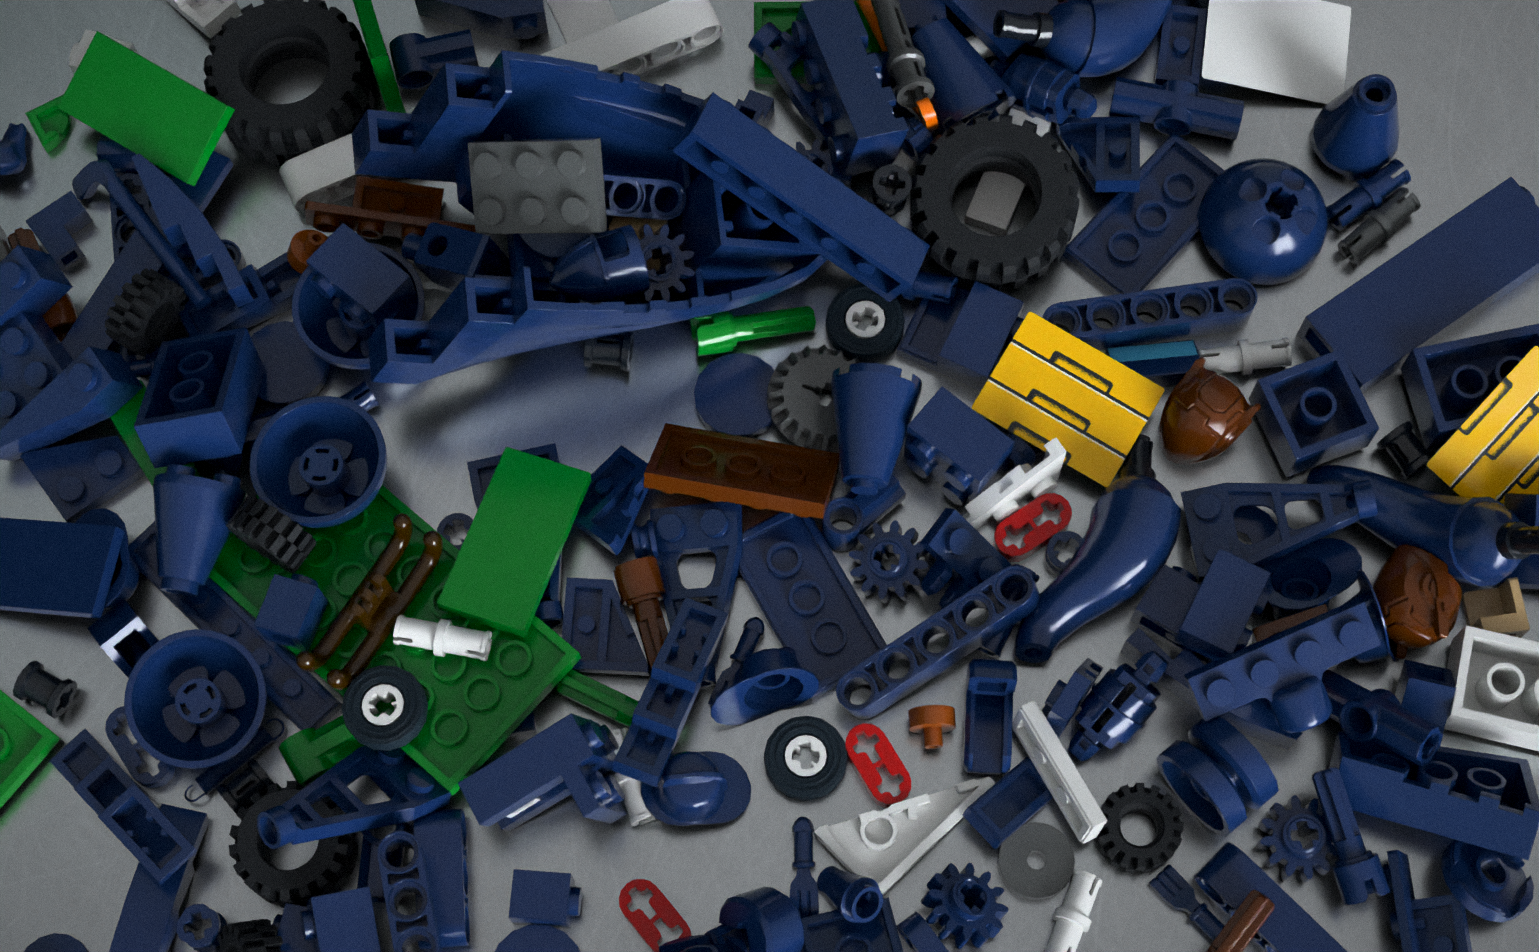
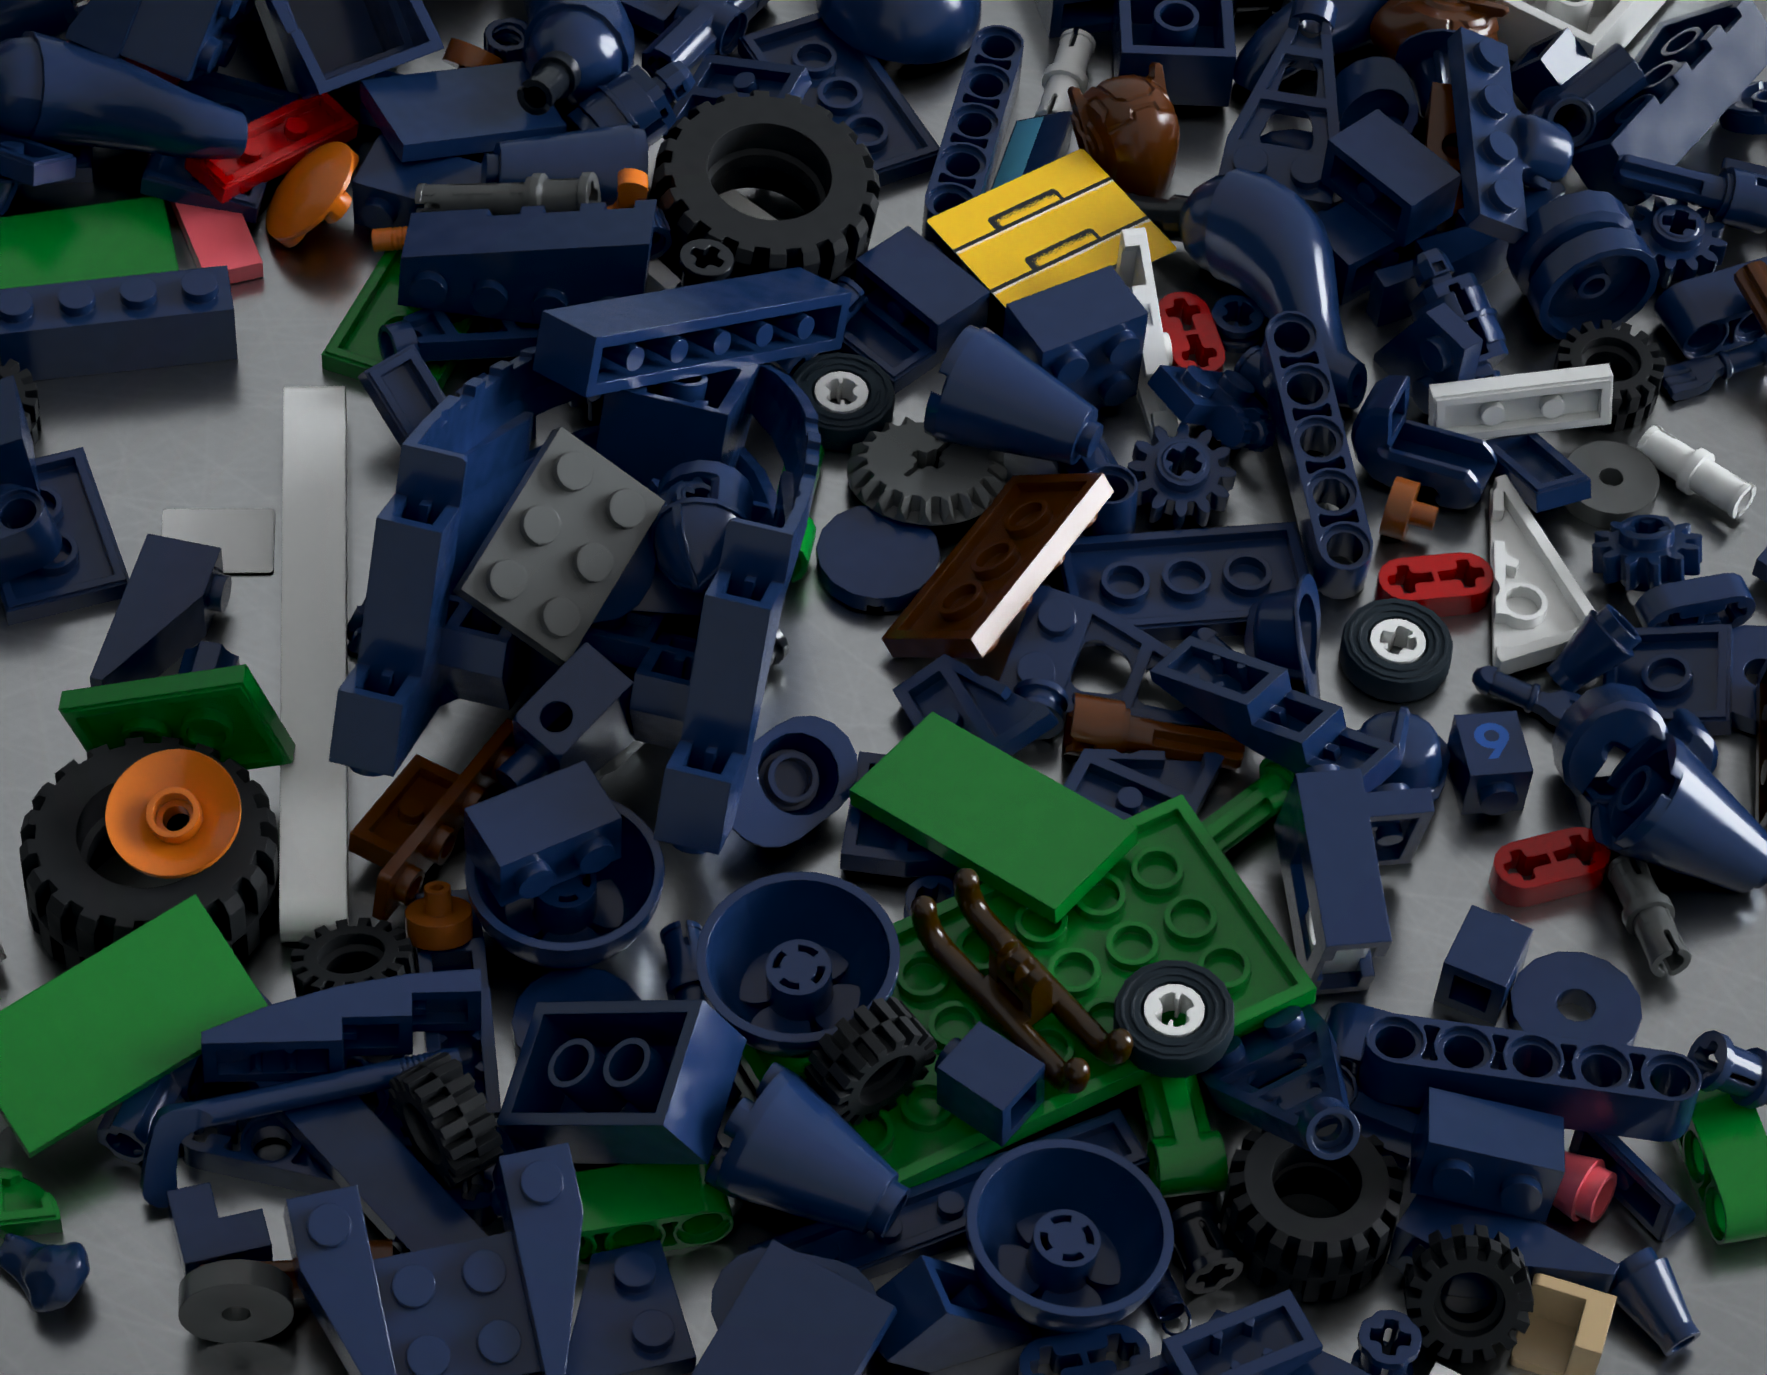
camera: 75 degrees left, 20 degrees down
white pin [393,615,492,661] -> none
none -> orange dish [105,749,242,879]
none -> black tyre [290,918,416,998]
none -> dark blue tile [358,344,446,447]
none -> dark blue piece [732,716,858,848]
none -> dark blue brick [1447,711,1533,815]

